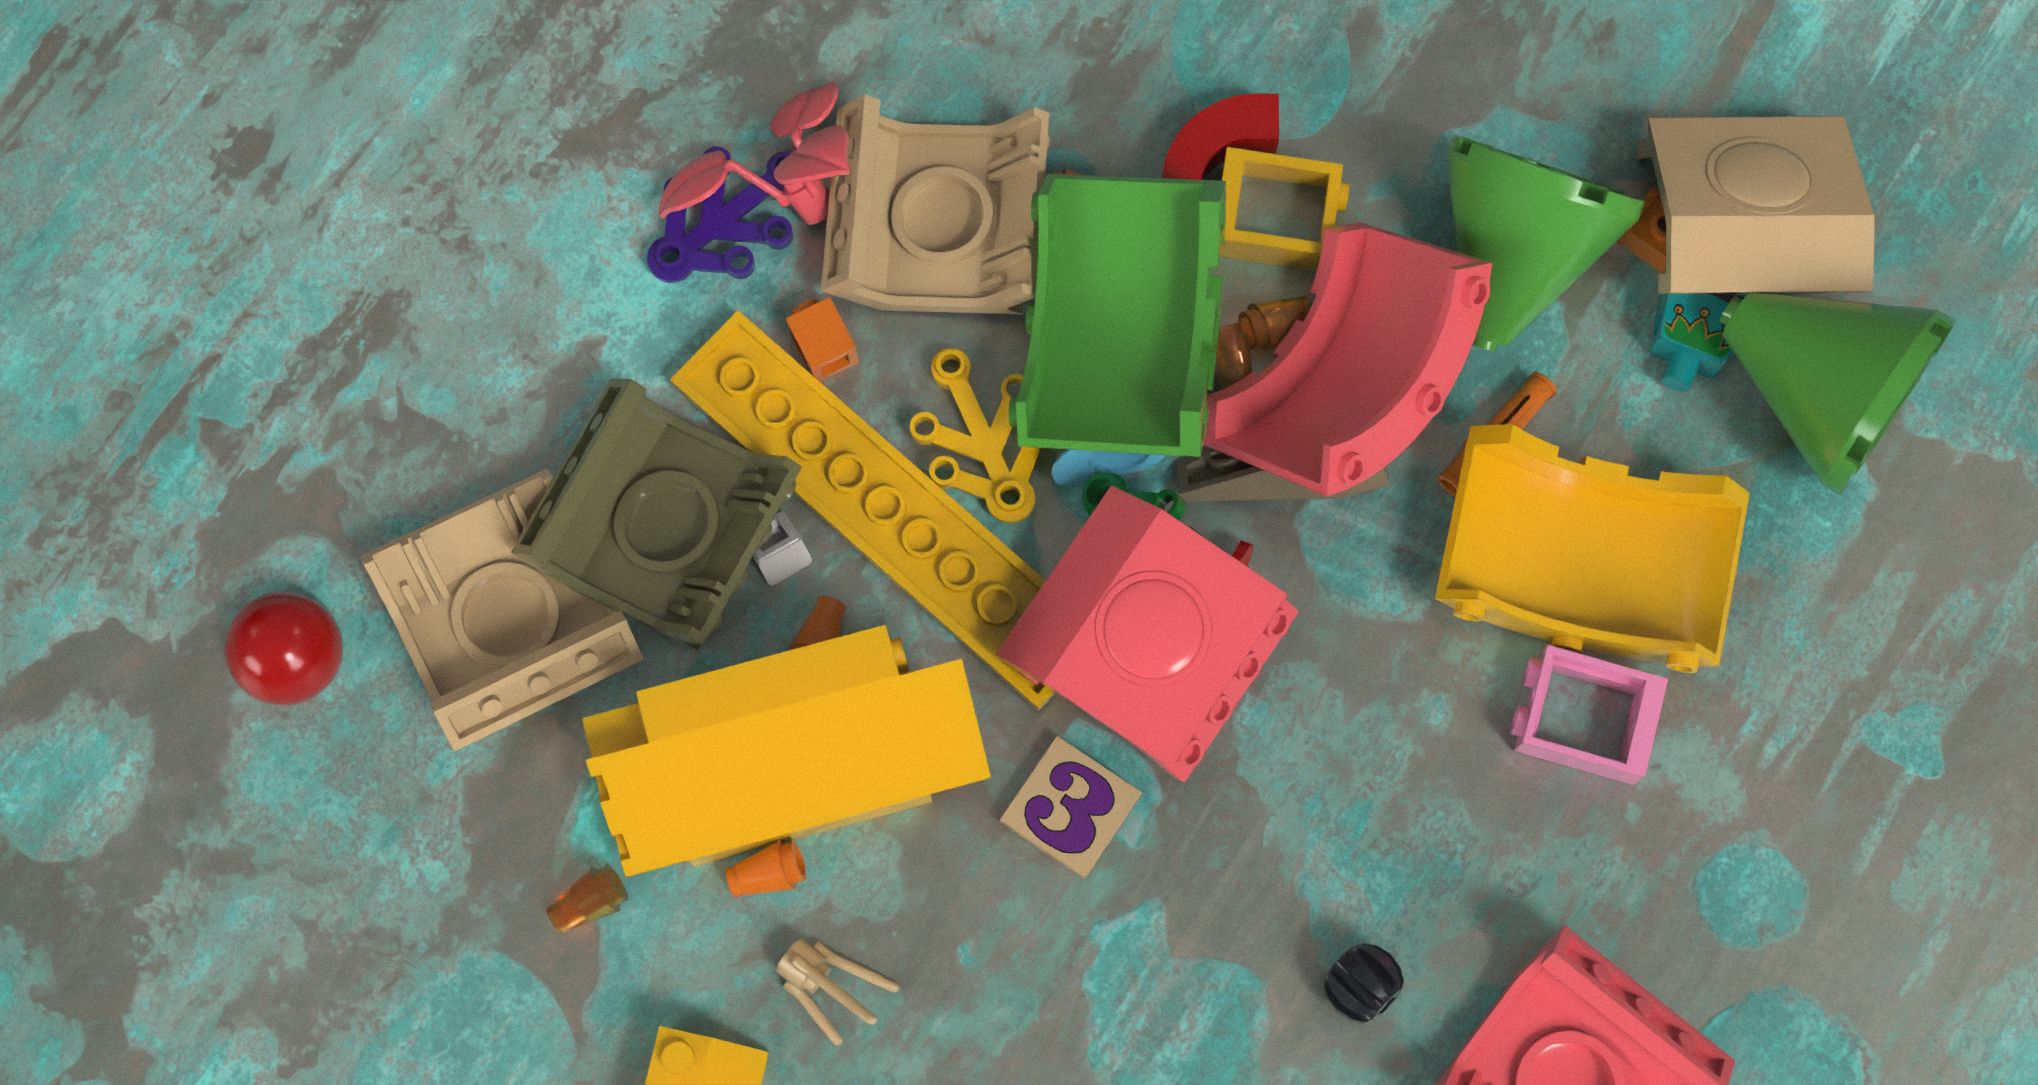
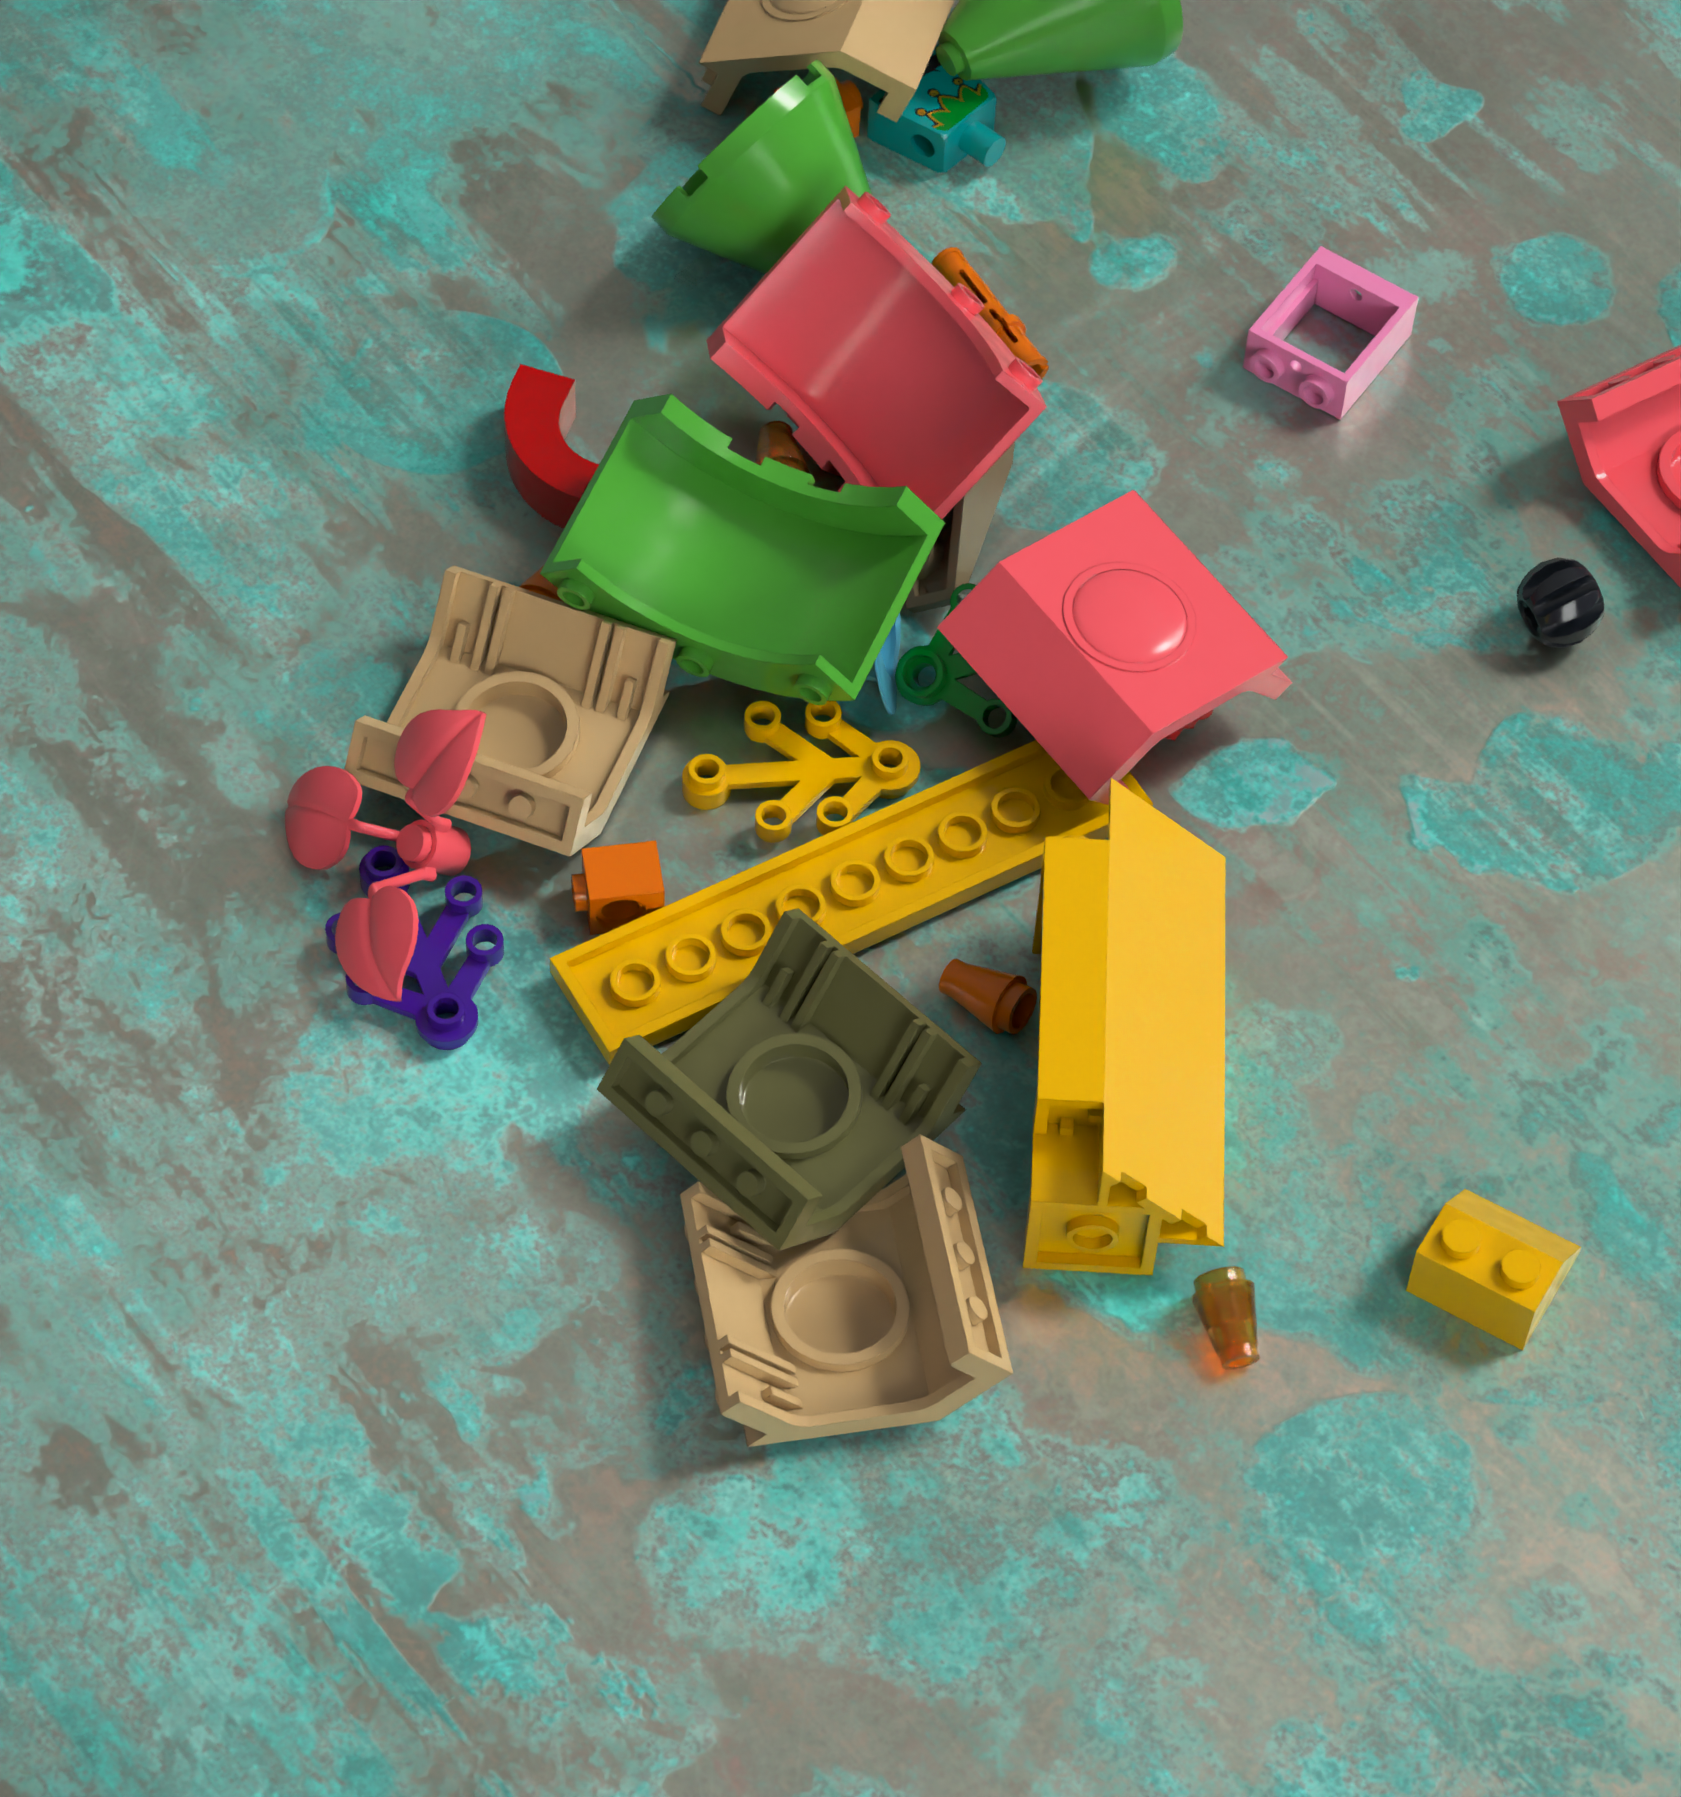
camera: 75 degrees left, 20 degrees down
red piece [225,591,343,705] -> none
orange cone [726,840,807,898] -> none
tan plant [776,938,899,1045] -> none
tile [999,736,1142,880] -> none
yellow window [1220,147,1350,271] -> none
yellow panel [1435,424,1750,673] -> none

